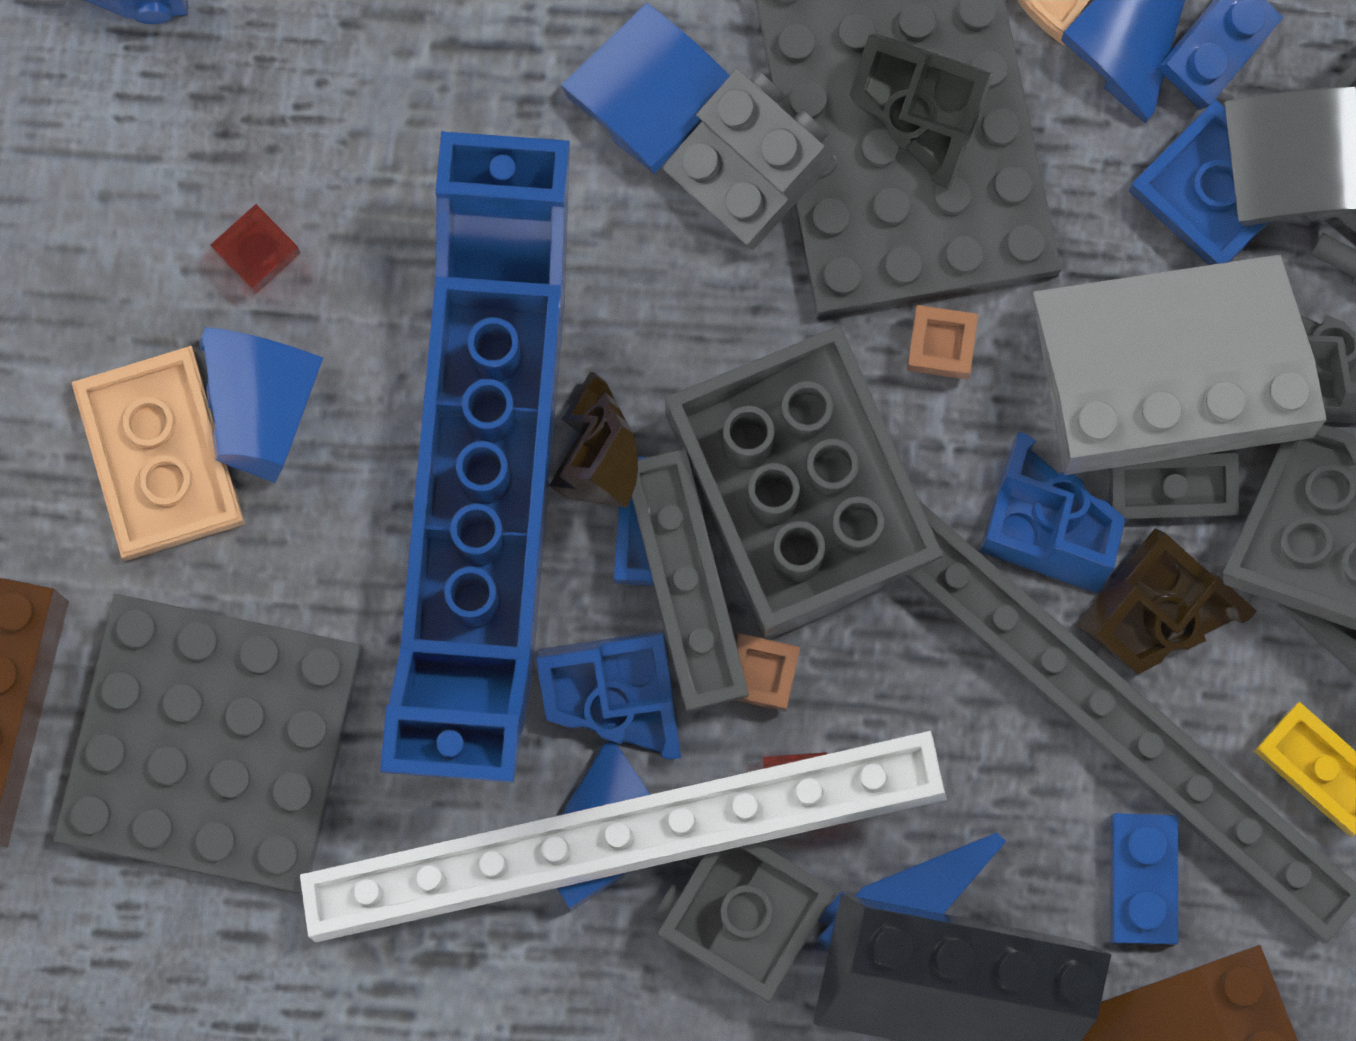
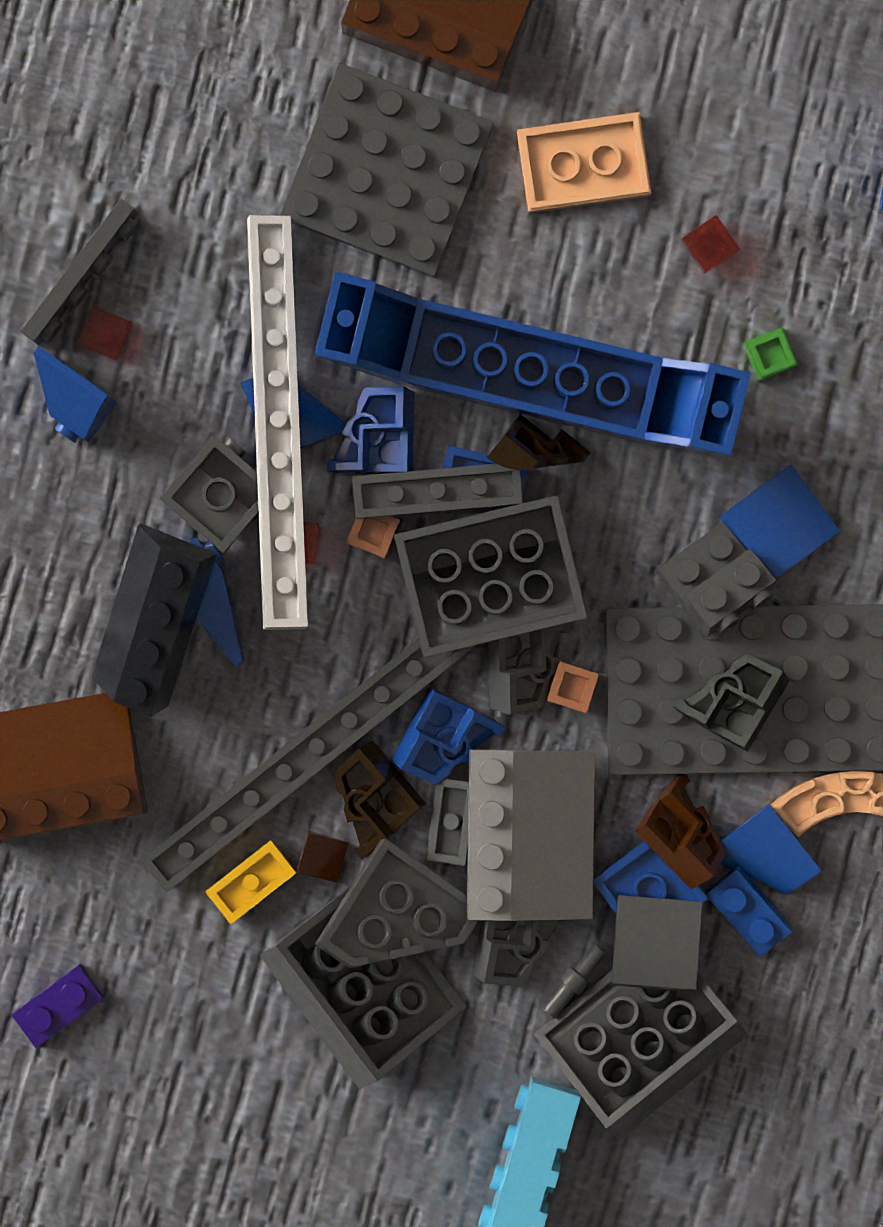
camera: 100 degrees right, 10 degrees up
blue slope [199,327,323,483] -> none
blue plate [1110,813,1178,946] -> none
none -> reddish brown slope [296,831,349,883]
none -> dark grey slope [488,622,571,715]
none -> reddish brown slope [635,774,727,890]
none -> bright green tile [743,327,798,382]

